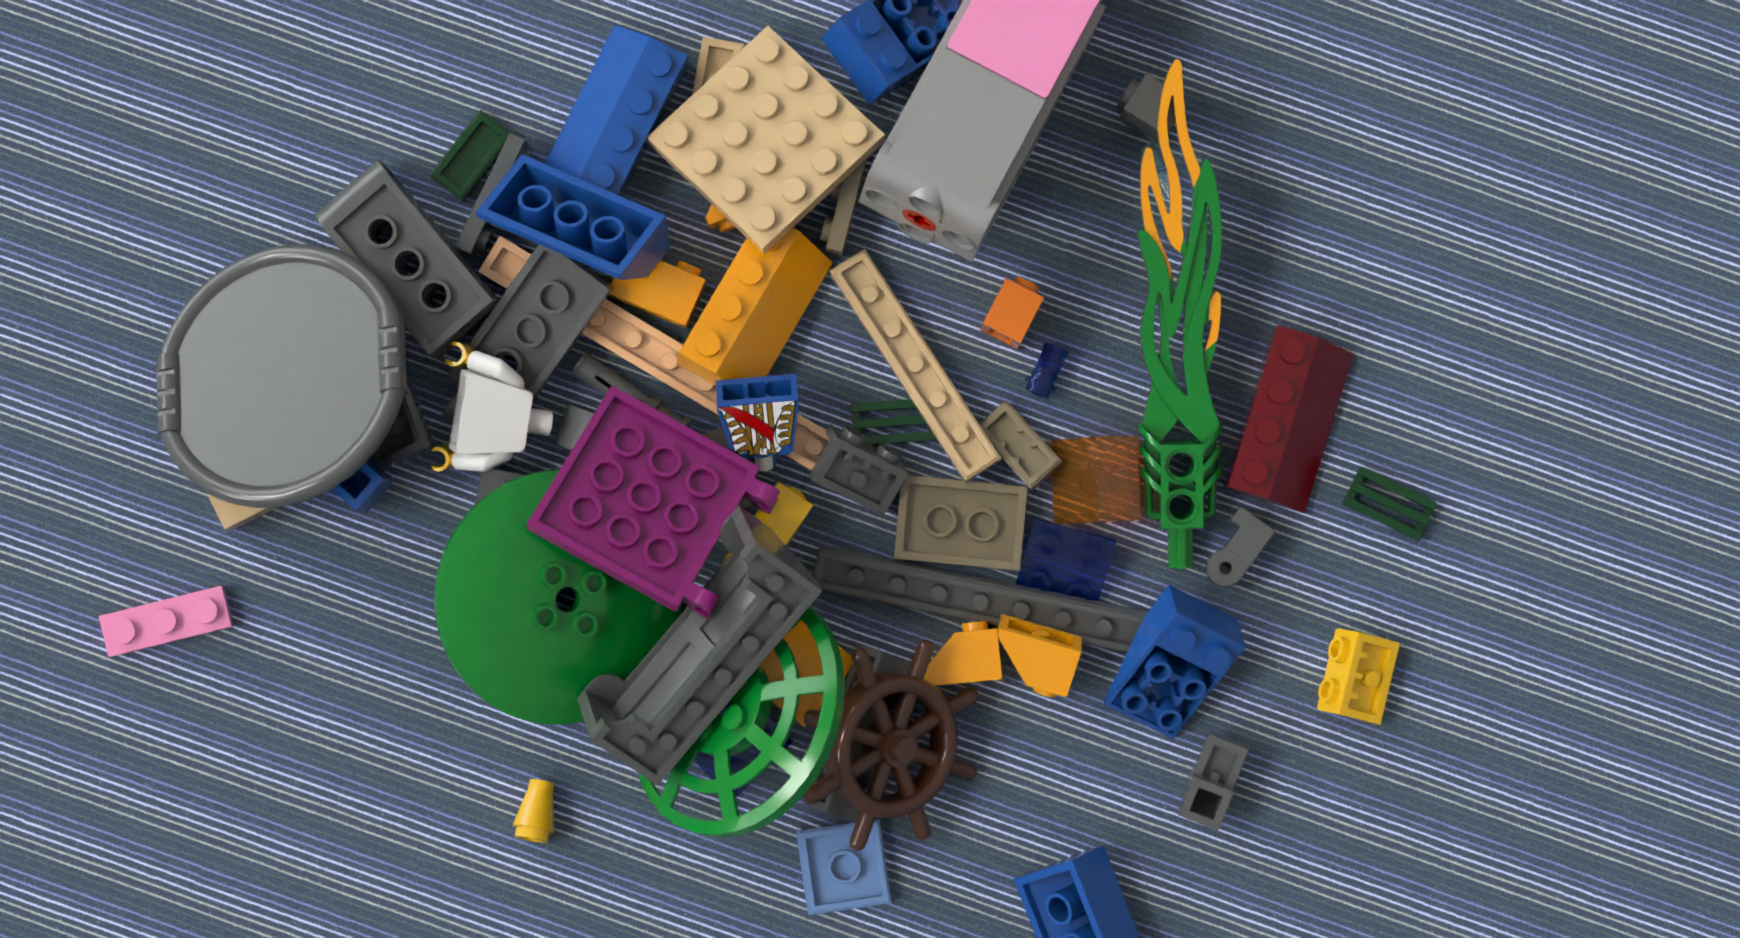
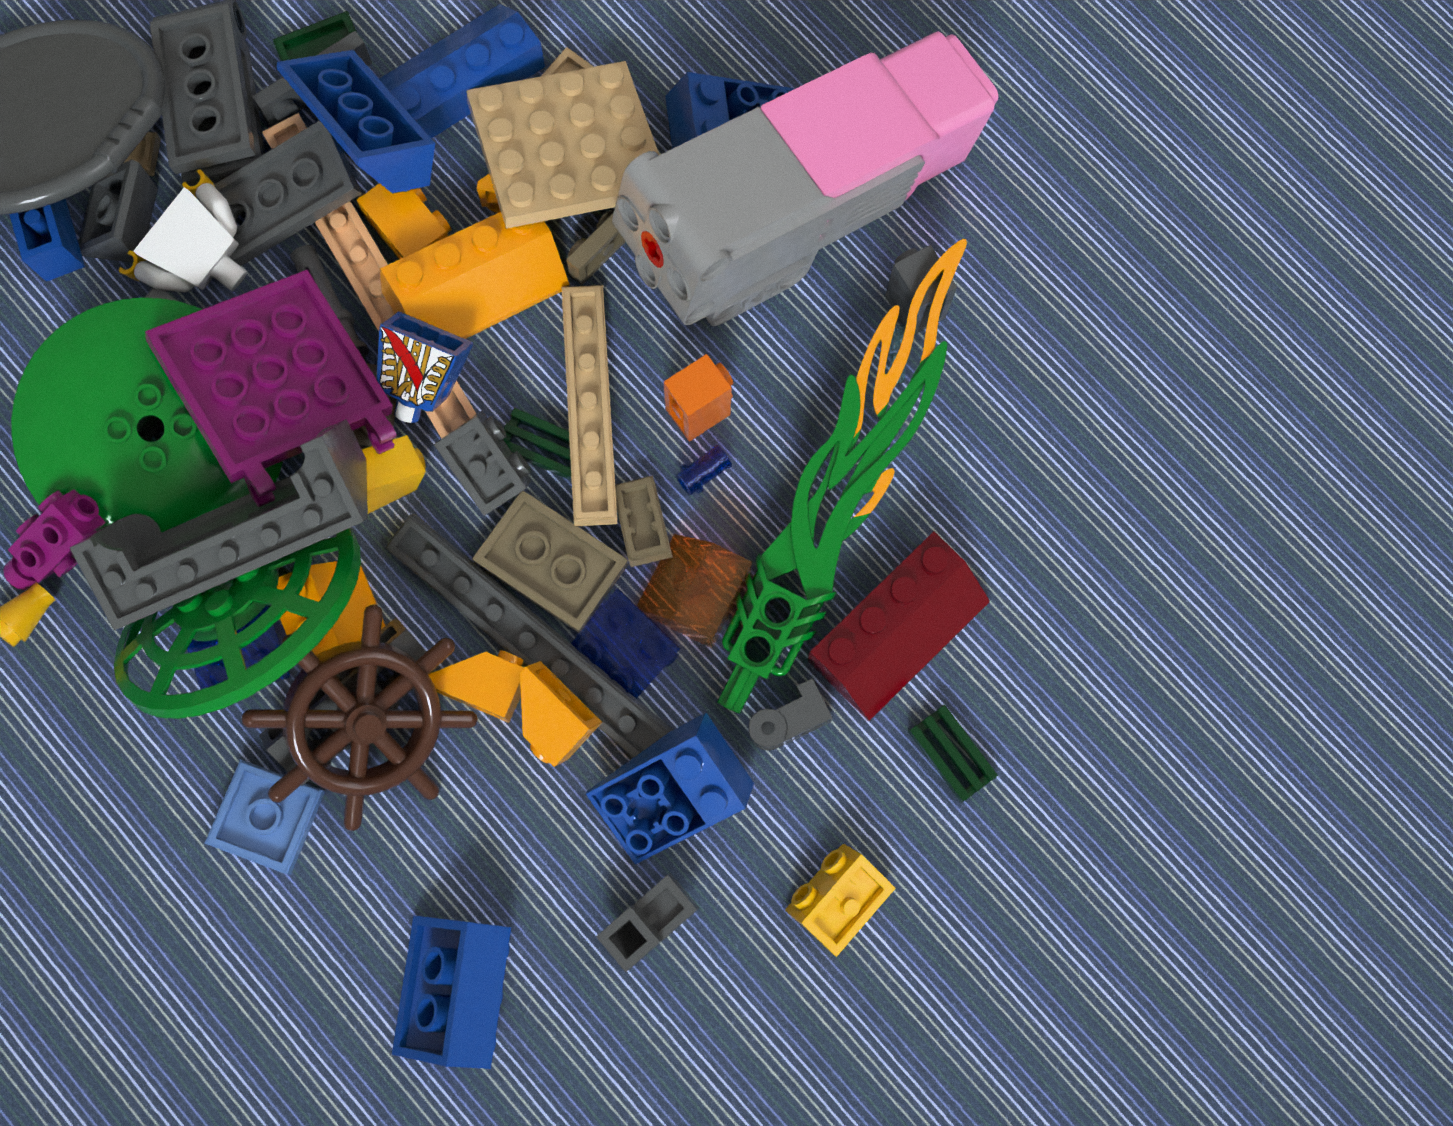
camera: 30 degrees right, 10 degrees down
none -> magenta brick [3,489,106,590]

